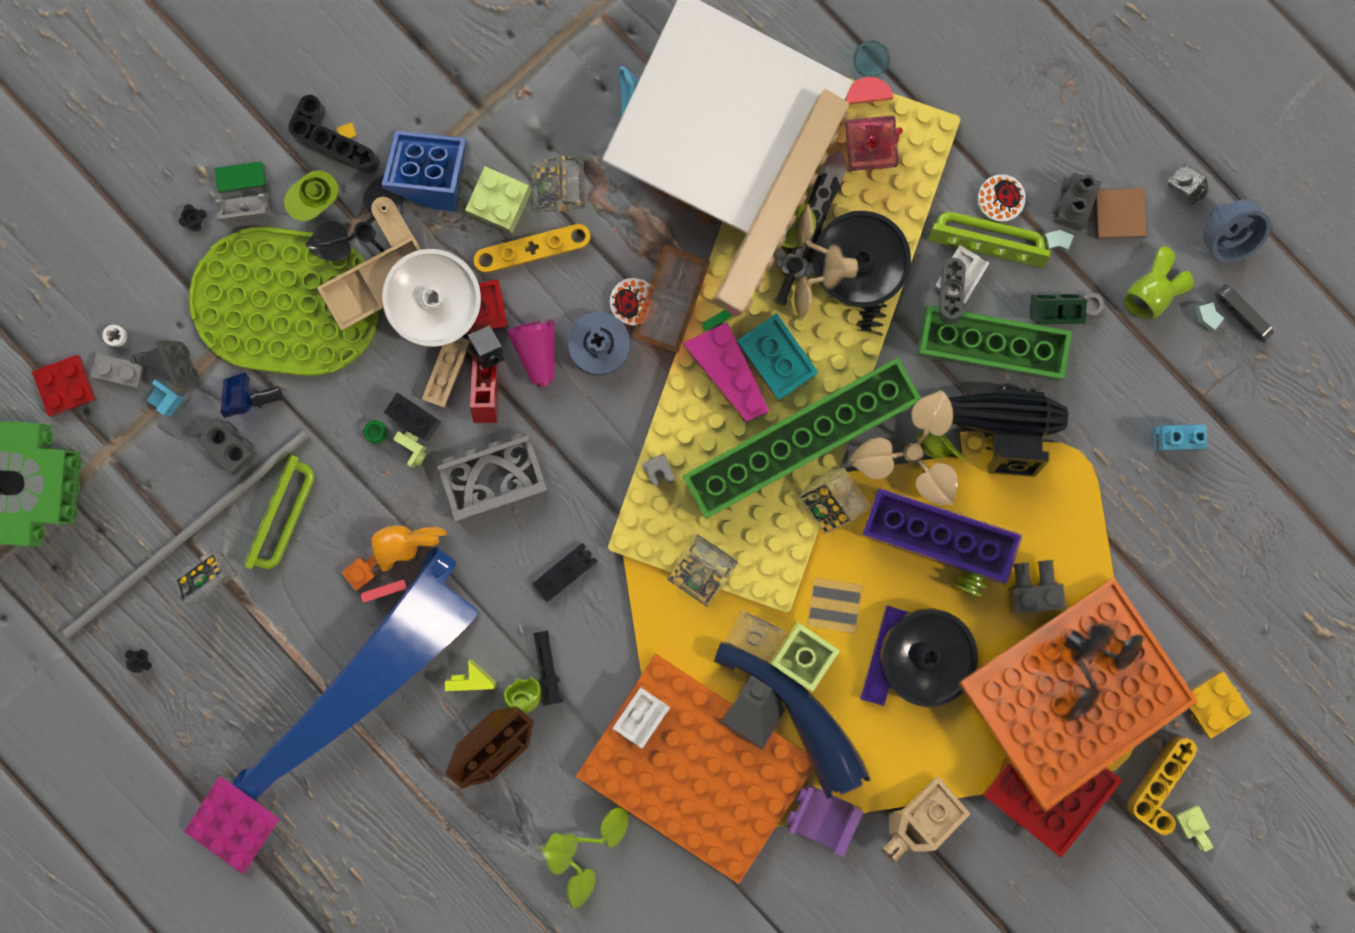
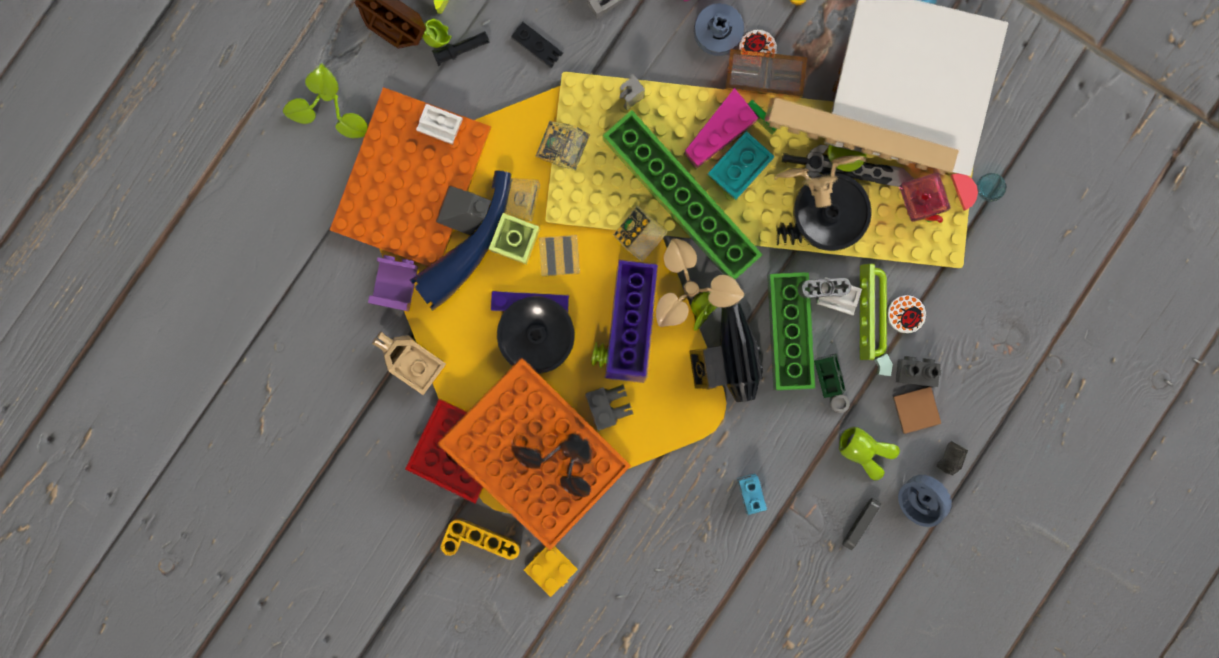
camera: 80 degrees right, 0 degrees up
yellow plate [959,431,993,454] -> none
yellowish green plate [1175,805,1213,852] -> none
light aqua piece [1194,302,1224,332] -> none

